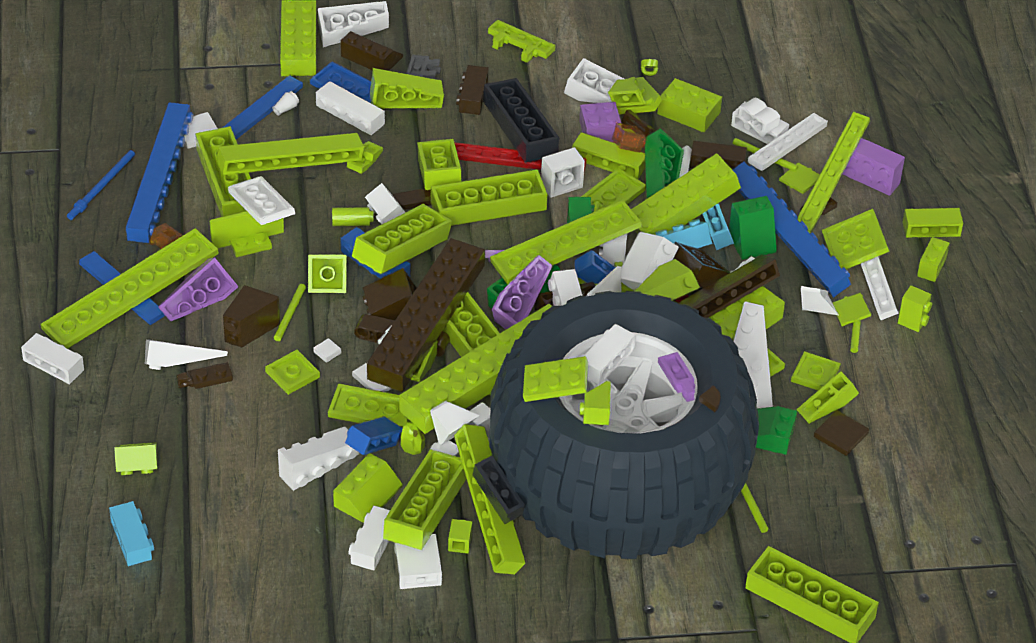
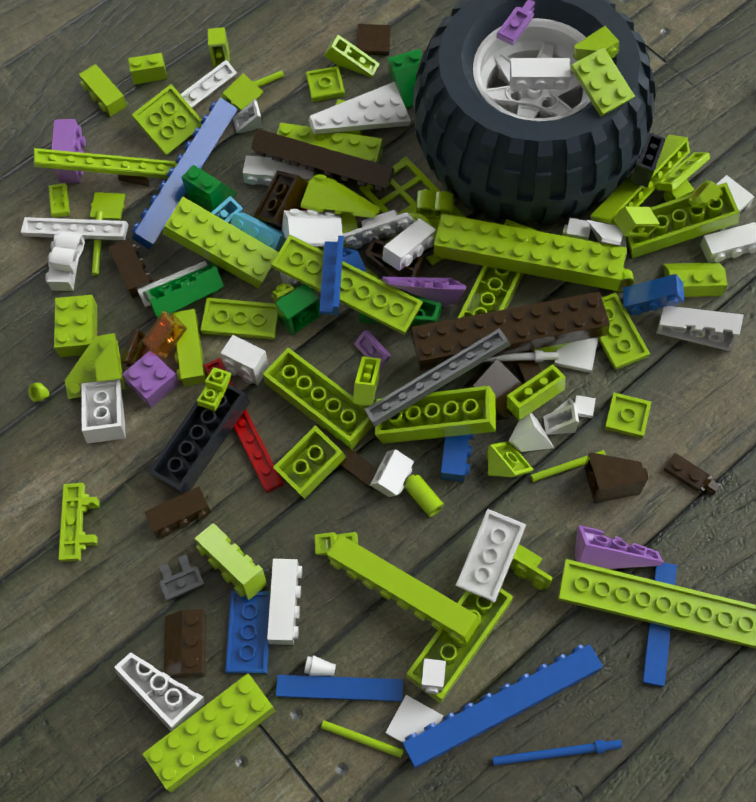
camera: 120 degrees left, 20 degrees up
white wedge [145,339,227,370] -> none
clear orange brick [149,223,182,249] -> none
none -> lime plate [48,183,70,218]
none -> lime slope [197,367,231,411]
none -> blue fence [320,236,344,315]
none -> lime bar [321,720,404,758]
none -> lime brick [353,356,381,406]
none -> dark grey plate [365,328,510,427]
none -> white brick [421,659,446,694]
none -> lime brick [507,364,566,421]
none -> white slope [509,413,554,452]
none -> white slope [543,398,579,435]
none -> lime brick [614,206,660,236]
none -> lime tile [656,152,710,191]
none -> lime rock [689,180,723,208]

